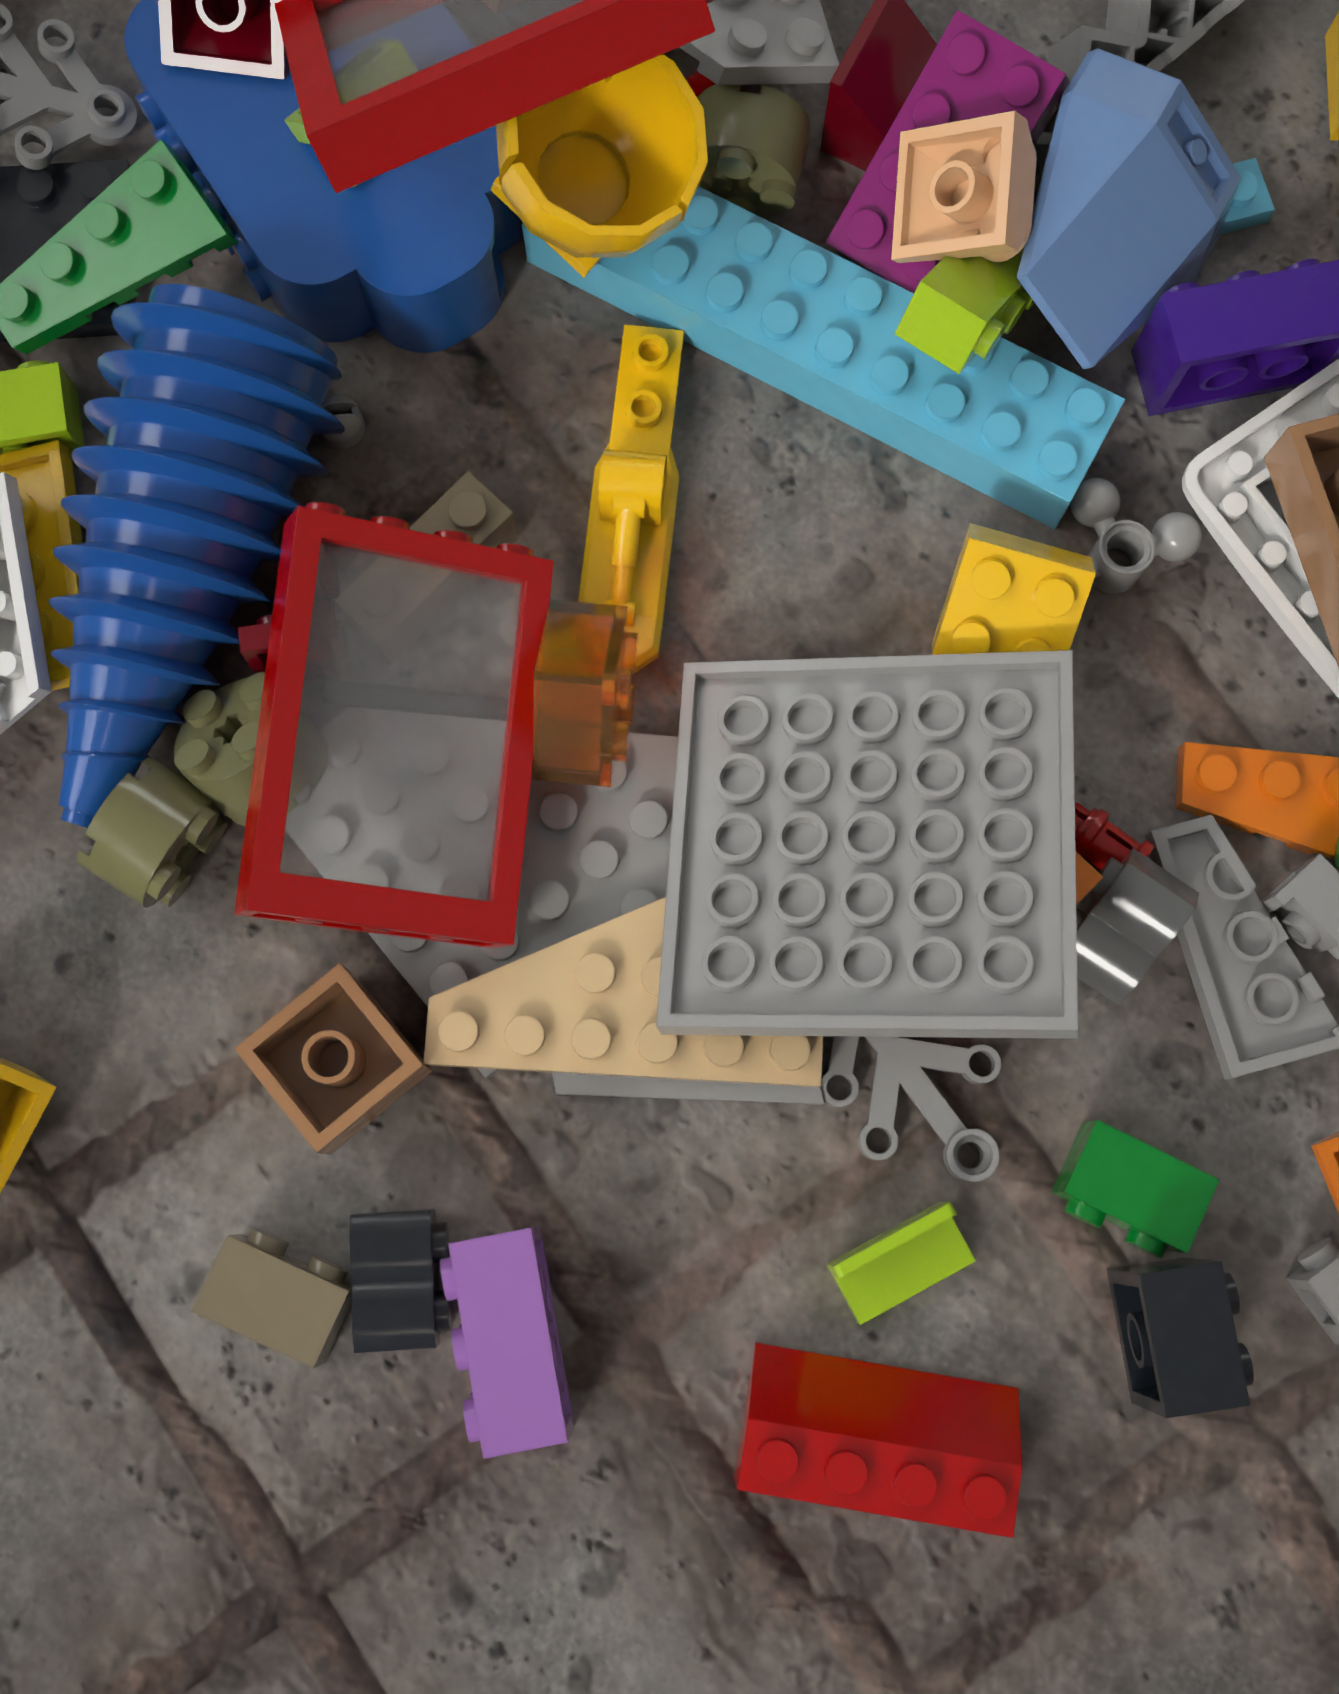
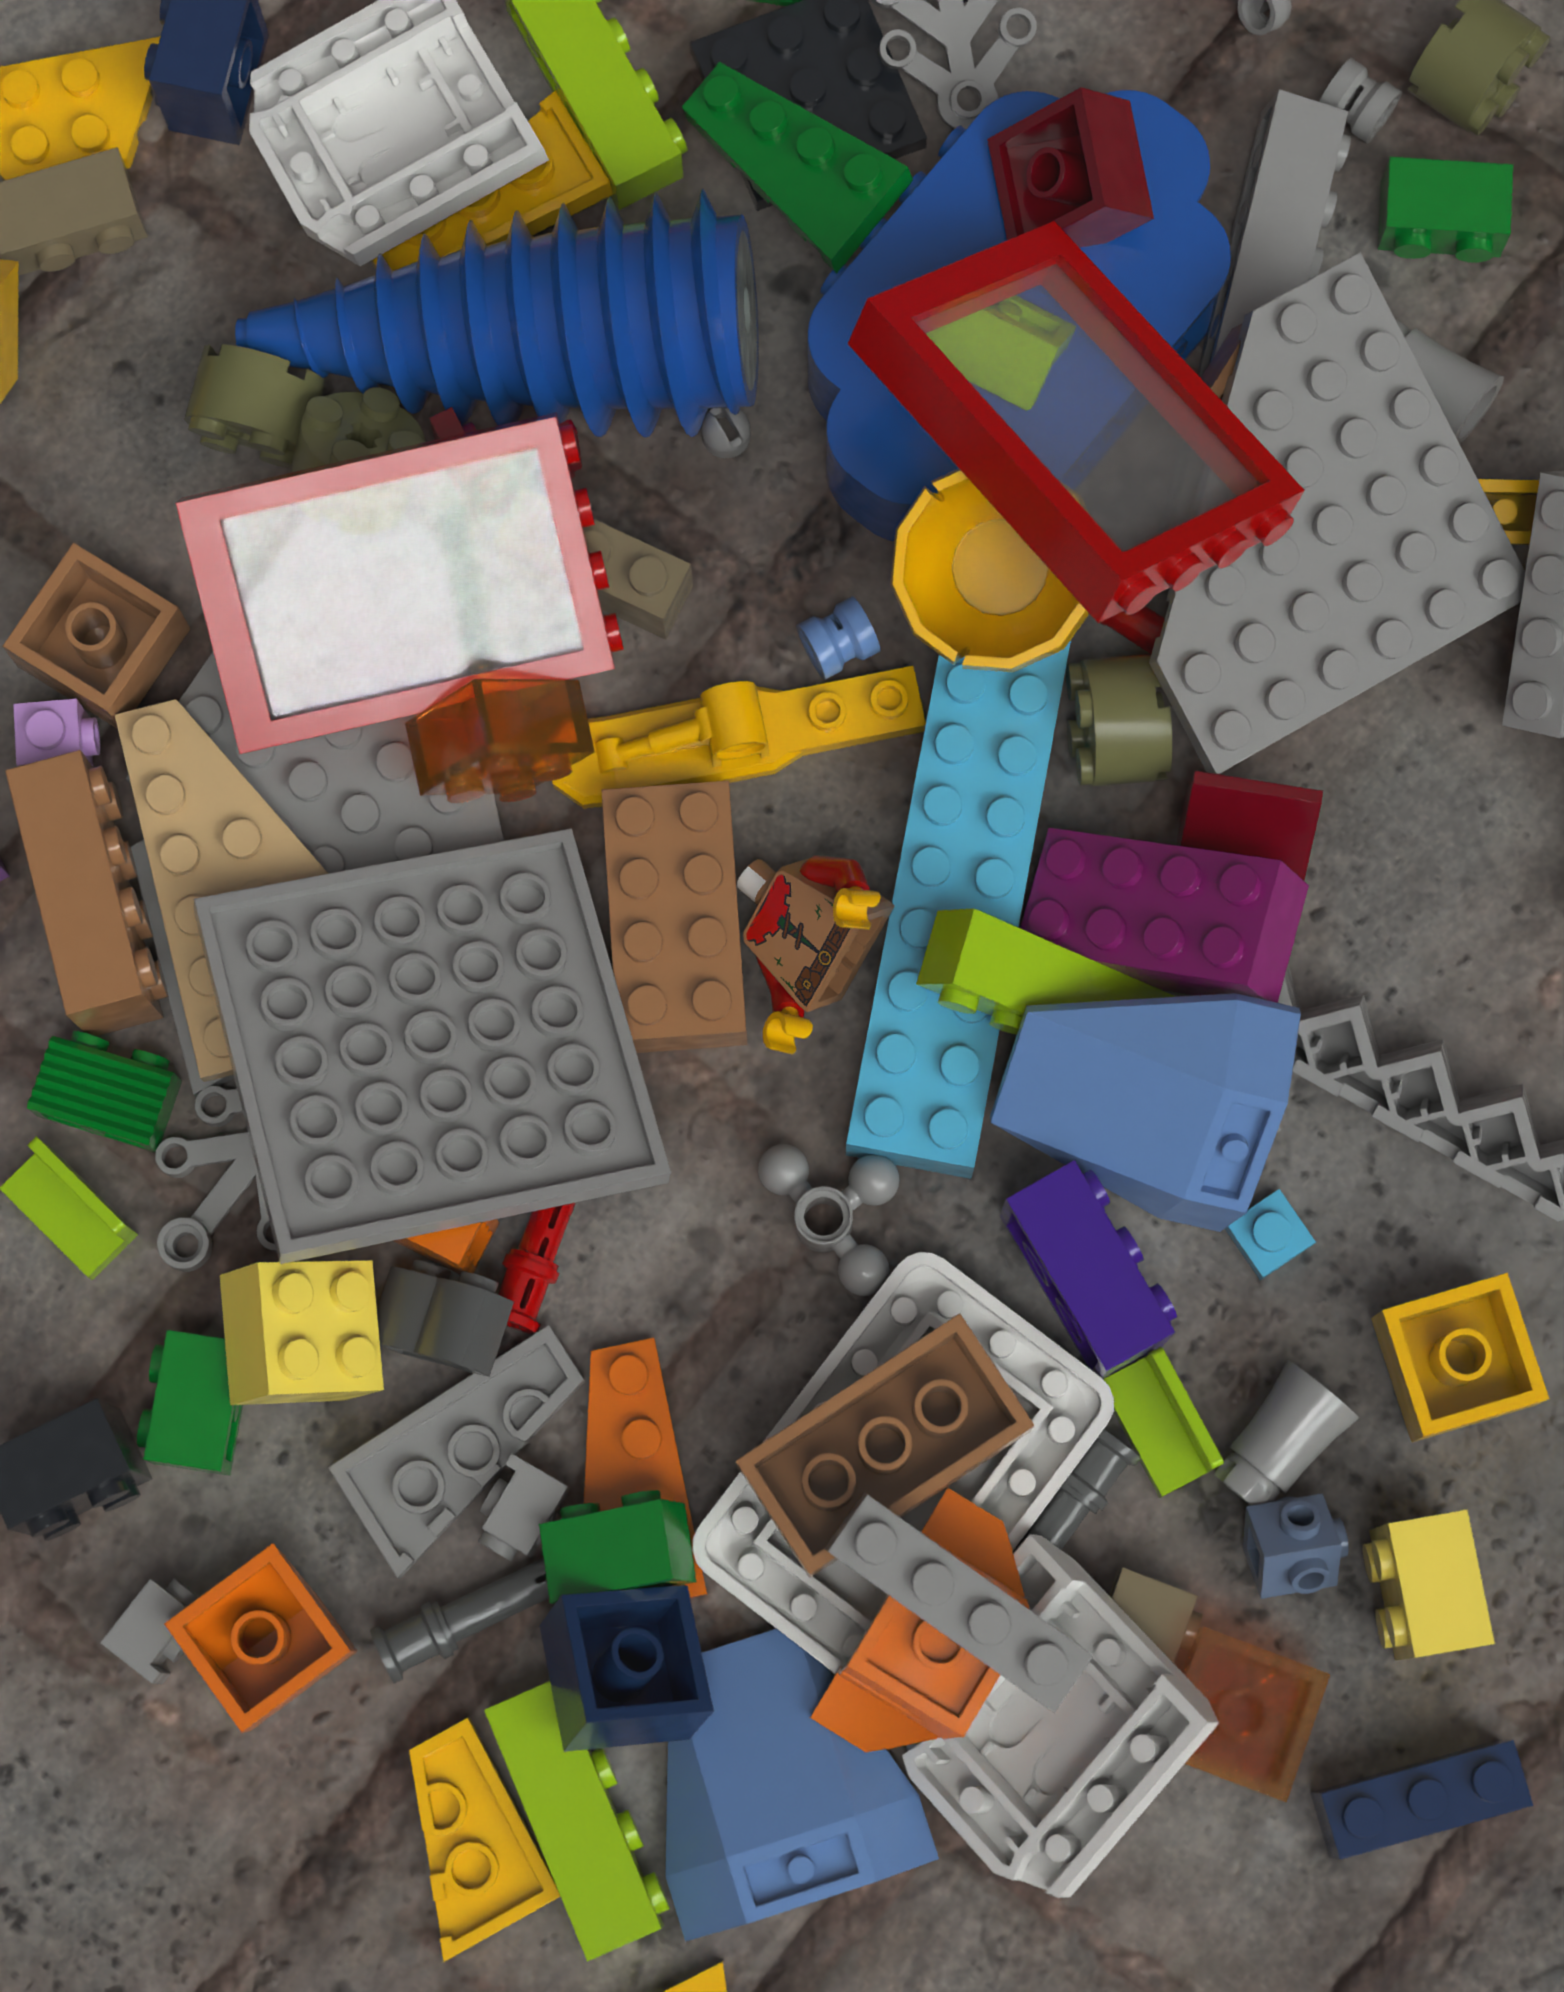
camera: 75 degrees right, 0 degrees up
light nougat slope [891,111,1037,263] -> none
yellow brick [931,523,1096,655] -> none
none -> medium nougat brick [5,750,169,1036]
none -> lavender brick [13,698,100,767]
none -> green brick [27,1031,182,1153]
none -> light yellow brick [220,1260,384,1405]
none -> medium nougat brick [601,781,748,1053]
none -> torso [737,855,895,1055]
none -> medium blue wheel [796,596,881,680]

